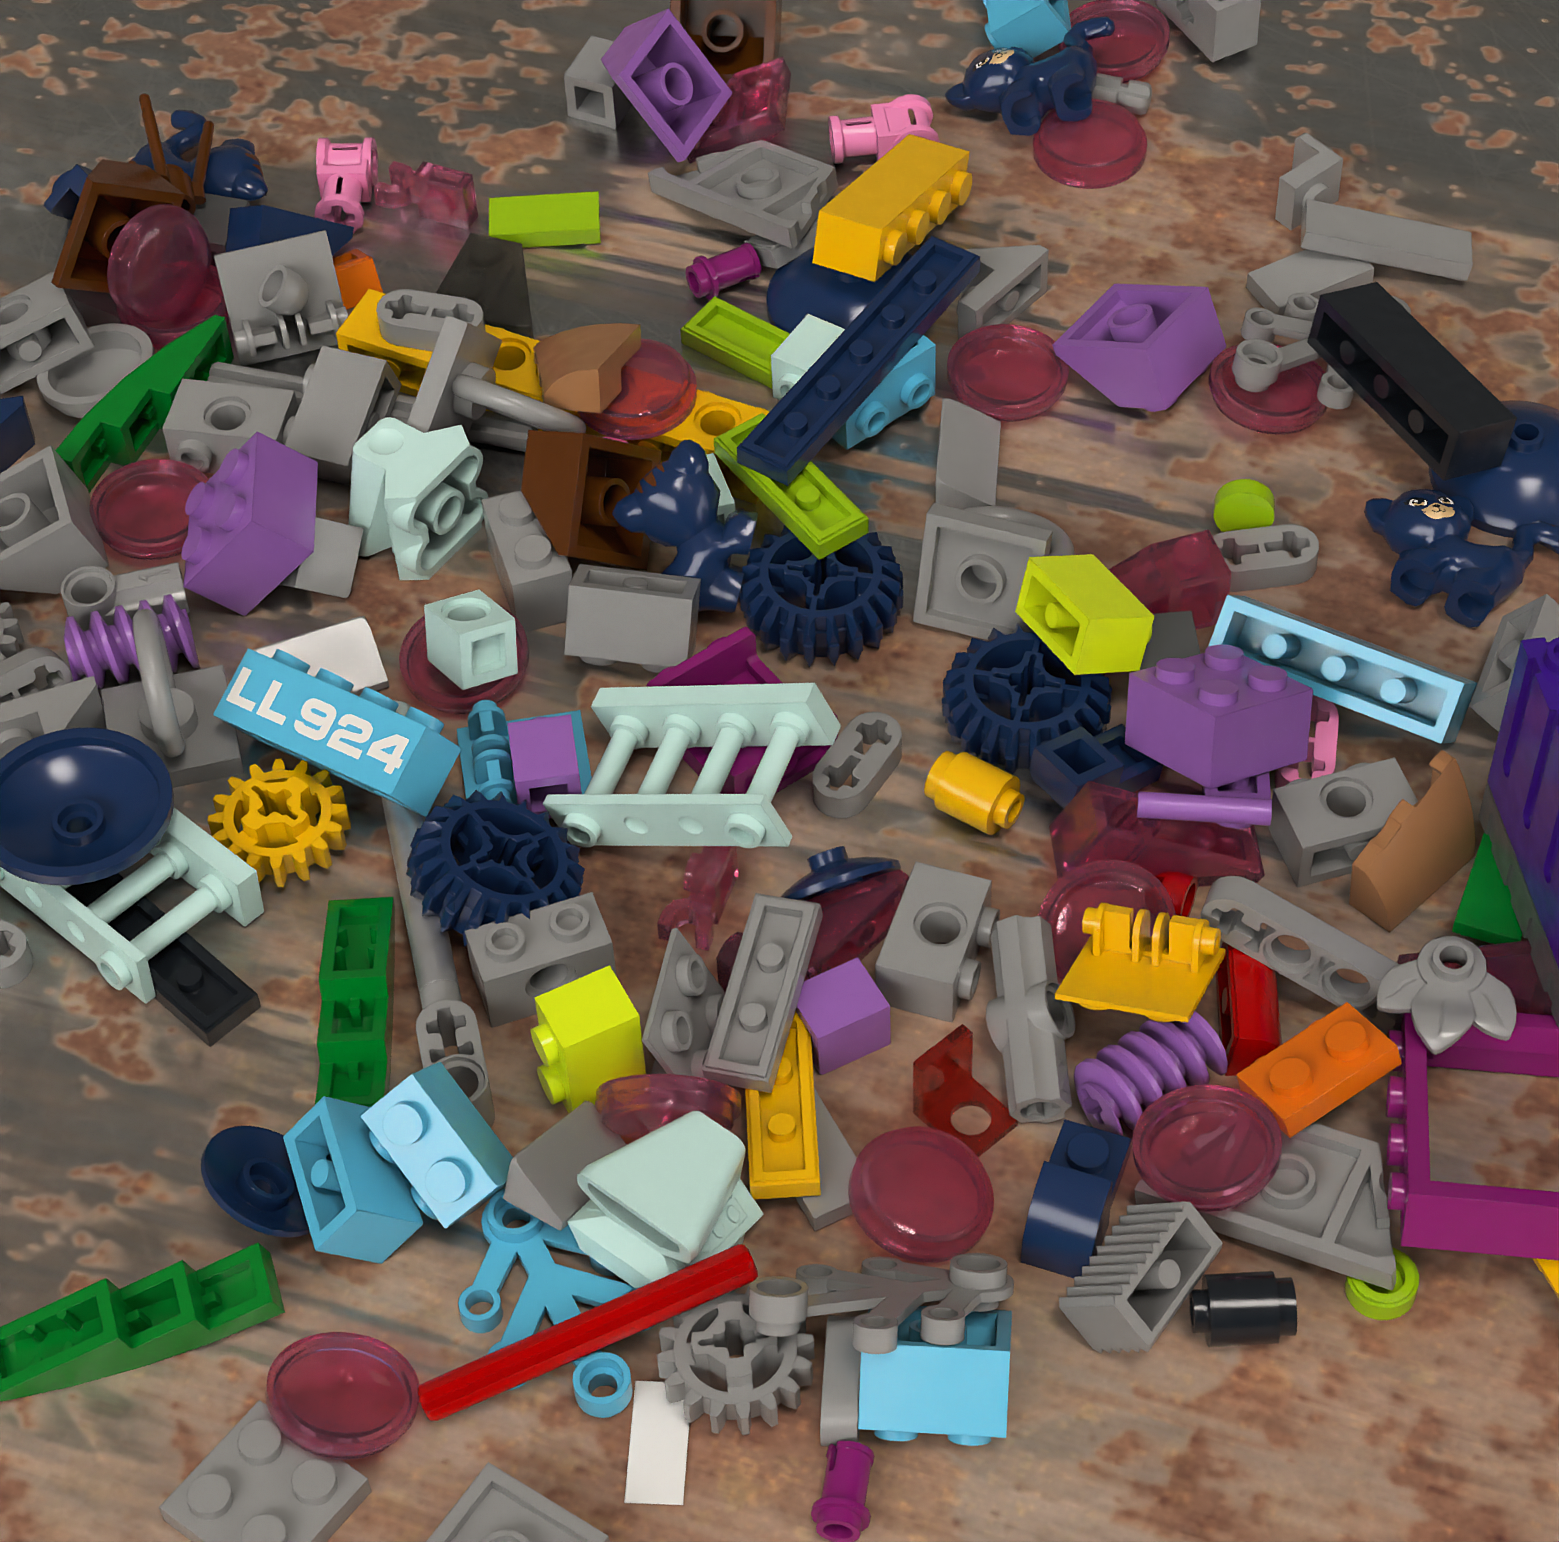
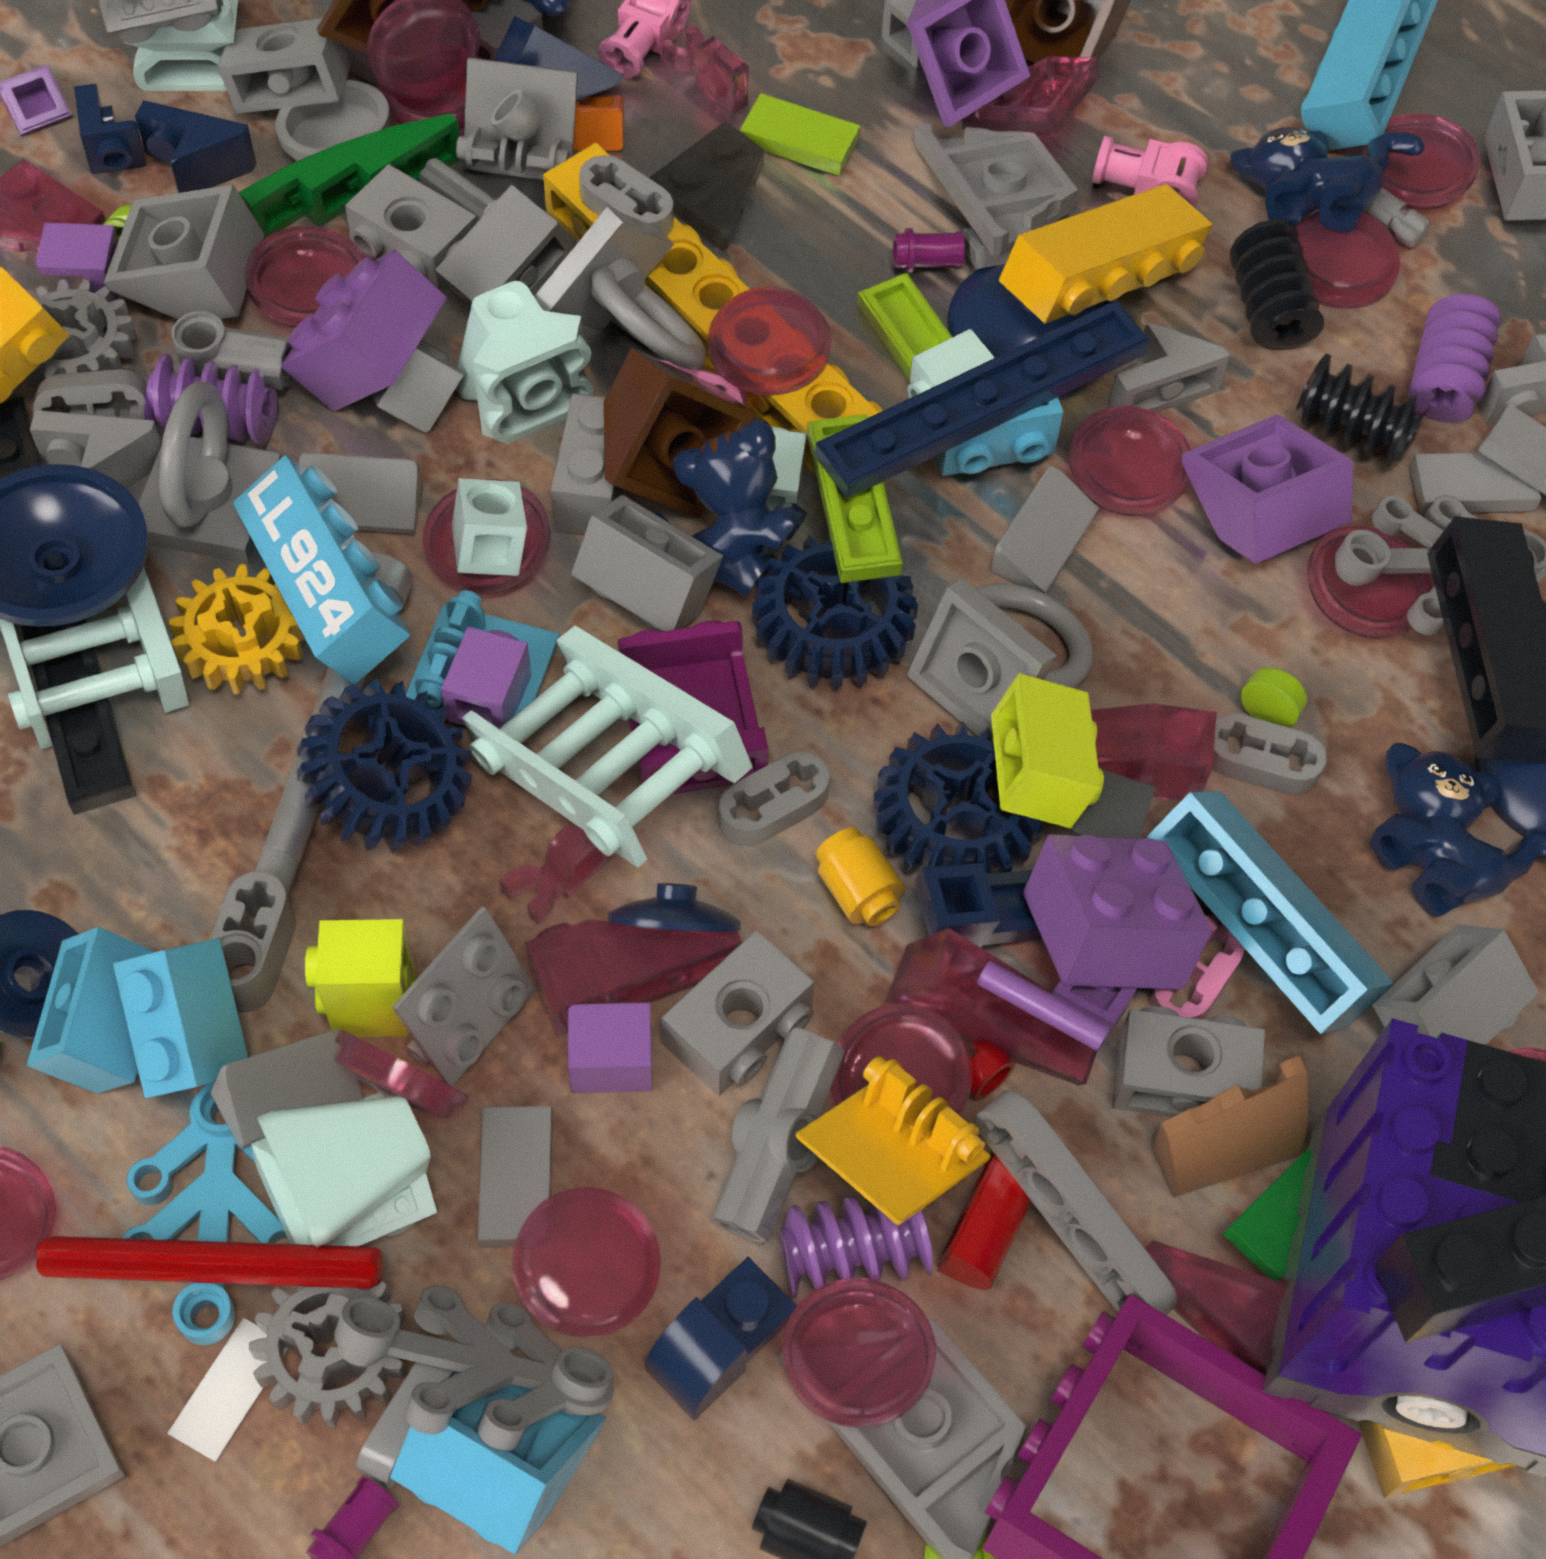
camera: 20 degrees right, 10 degrees up
green slope [315,897,395,1107] -> none
light grey brick [465,892,617,1028] -> none
medium nougat slope [533,323,641,414] -> none
light grey tile [702,893,823,1093] -> none
yellow tile [745,1011,821,1200] -> none
clear red bracket [913,1024,1018,1163] -> none
light grey brick [1059,1201,1223,1353] -> none
orange bracket [1236,1002,1402,1138] -> none
light grey plate [1377,936,1517,1055] -> none
none -> black piece [1230,219,1325,350]
none -> black piece [1296,353,1430,468]
none -> medium lavender piece [1408,294,1502,422]

